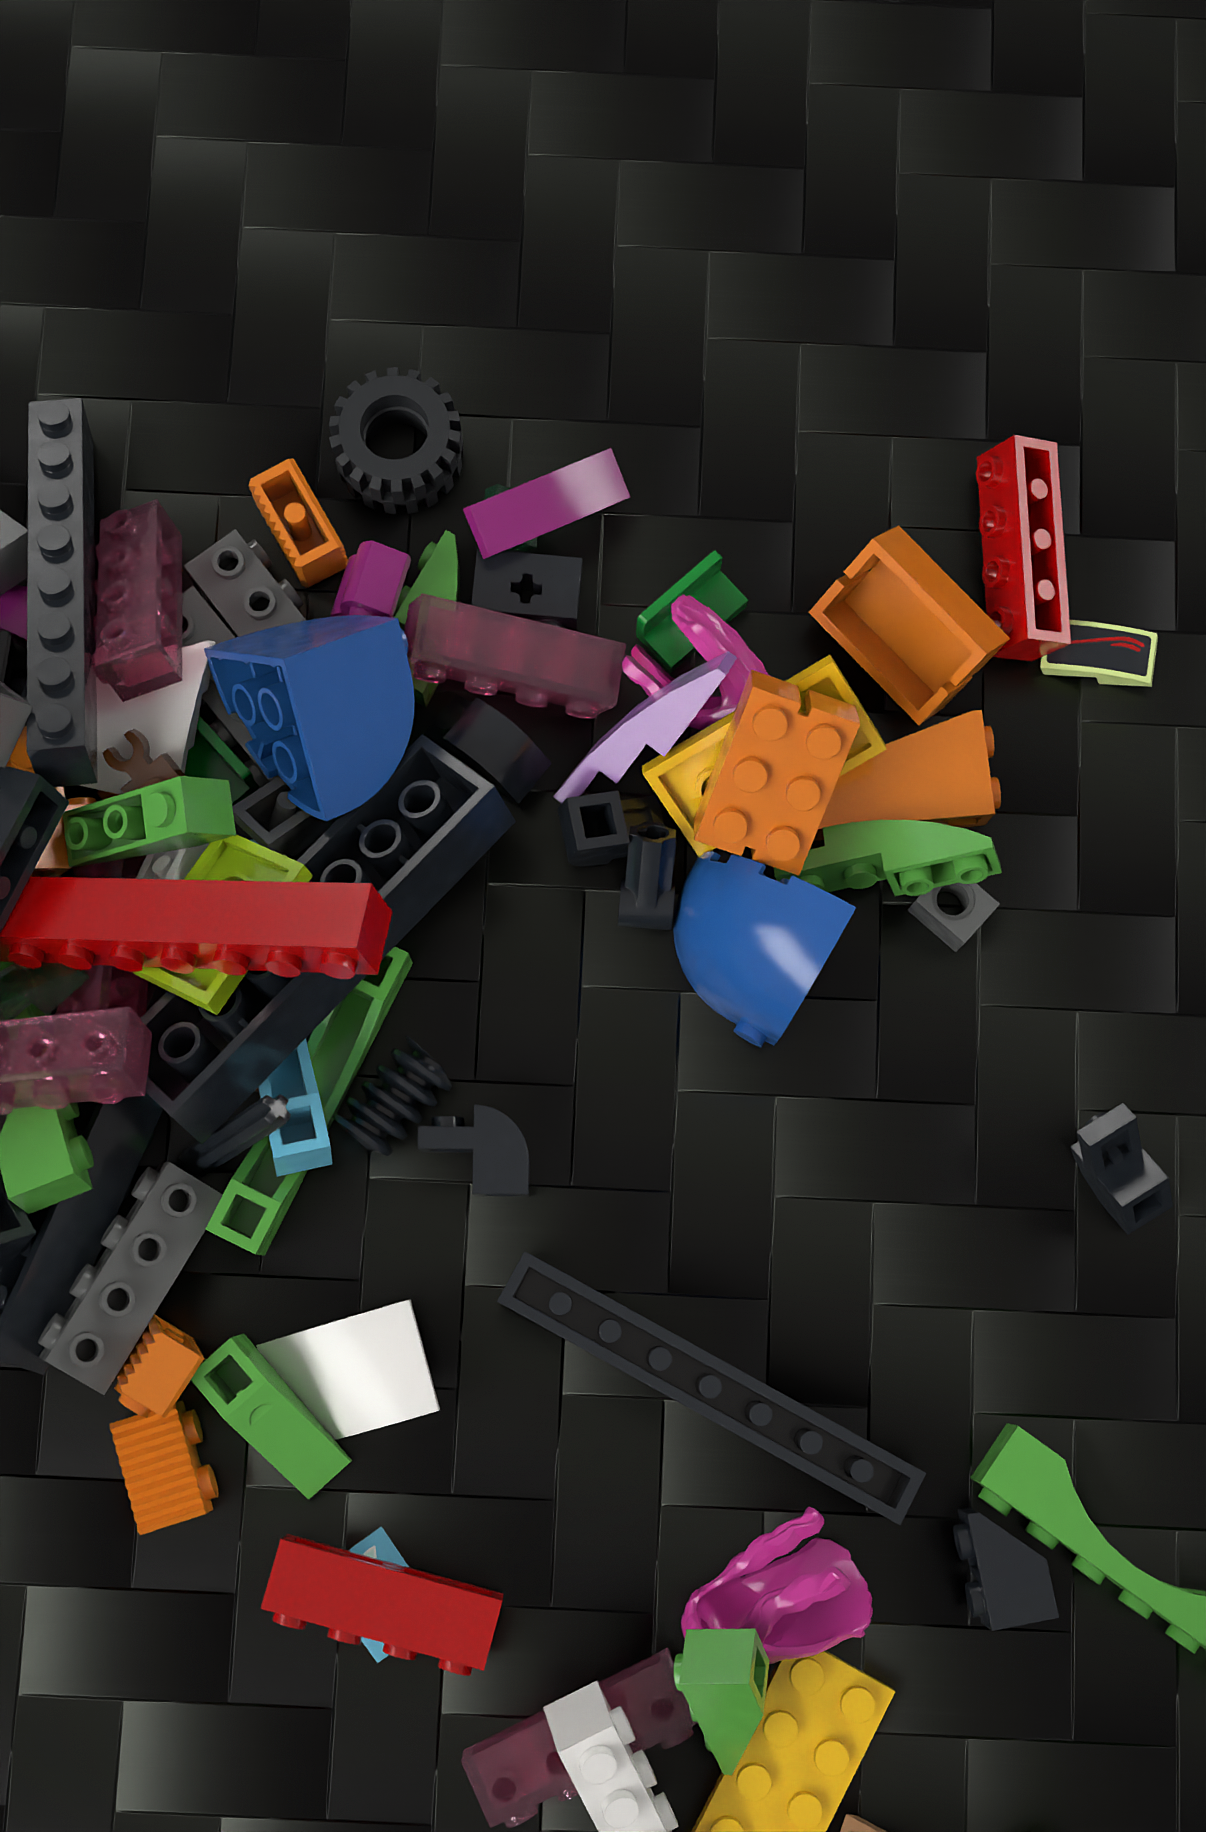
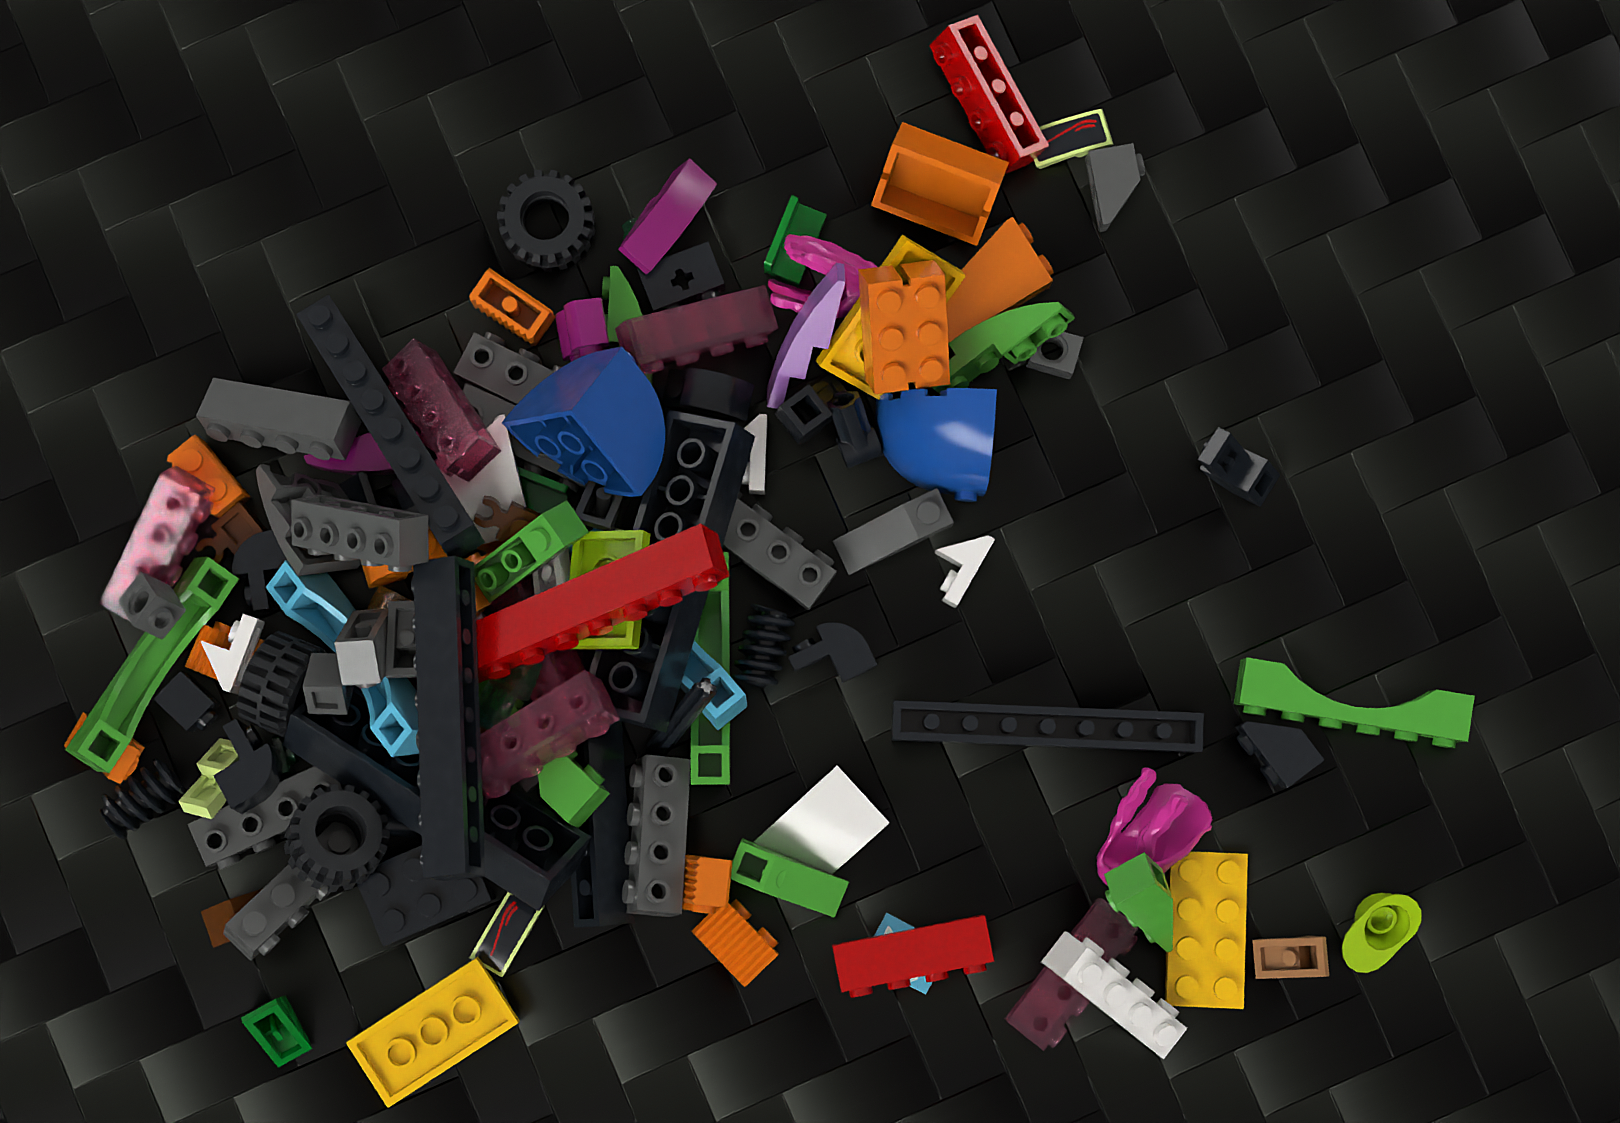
camera: 25 degrees left, 5 degrees up
none -> dark grey brick [722,492,837,611]
none -> white slope [742,414,767,495]
none -> dark grey slope [833,488,954,575]
none -> white slope [935,535,995,608]
none -> dark grey slope [1085,143,1145,232]

